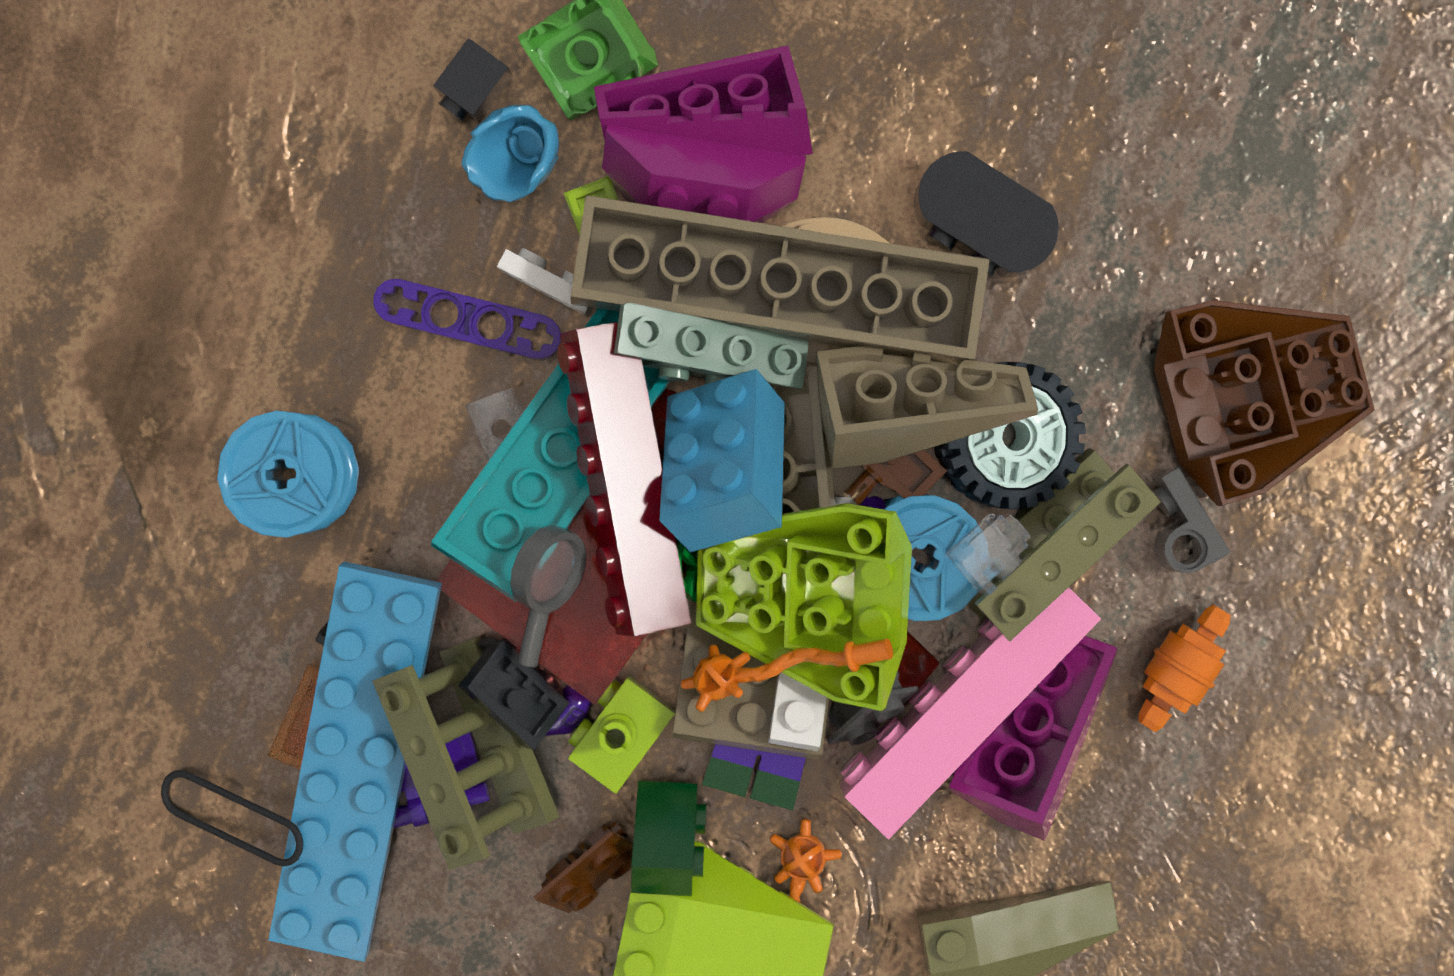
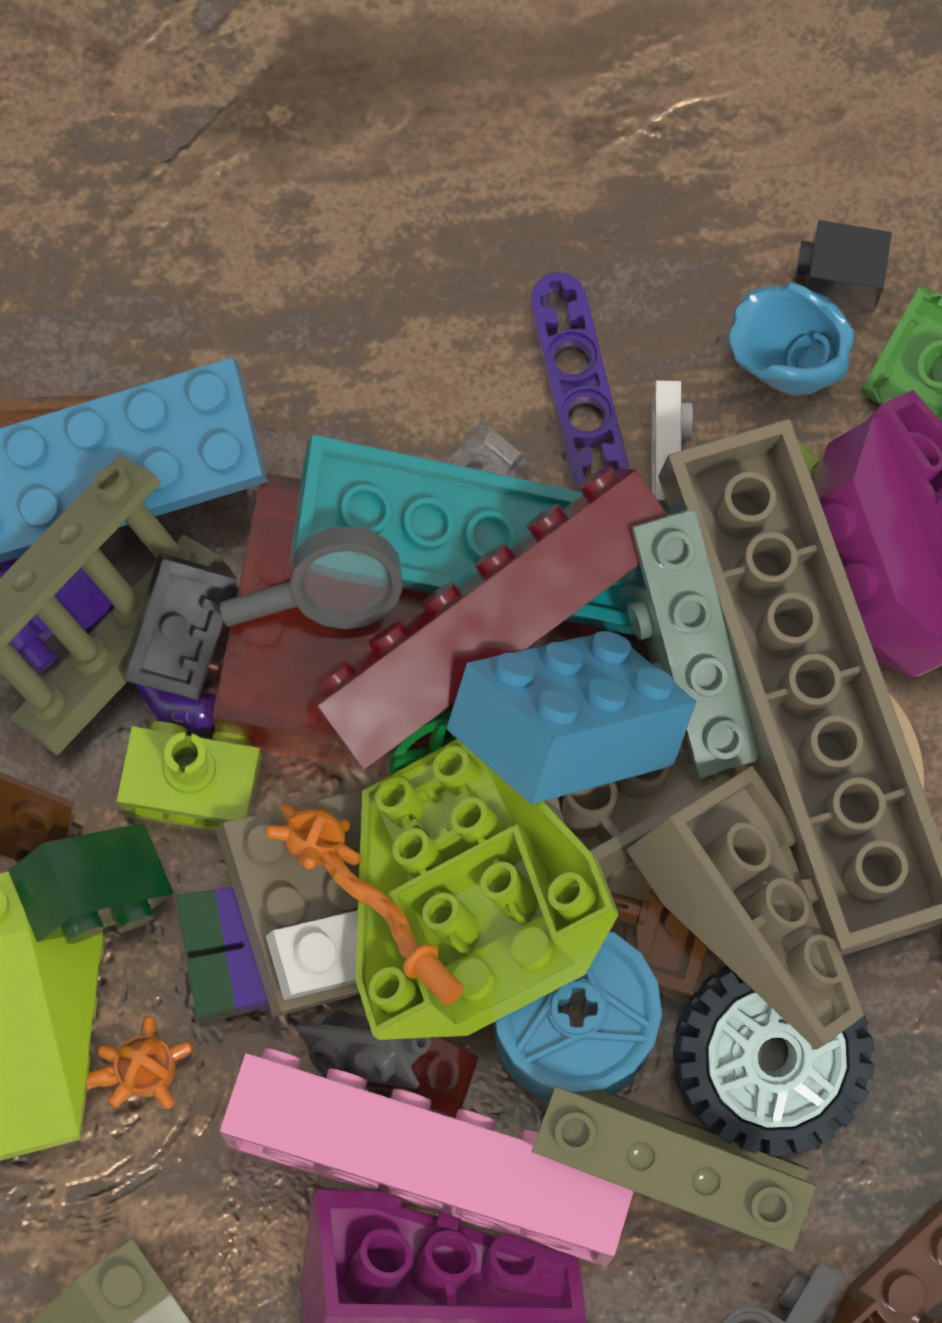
camera: 65 degrees right, 15 degrees down
dark azure piece [217,411,359,538] -> none
clear brick [945,513,1031,595] -> none

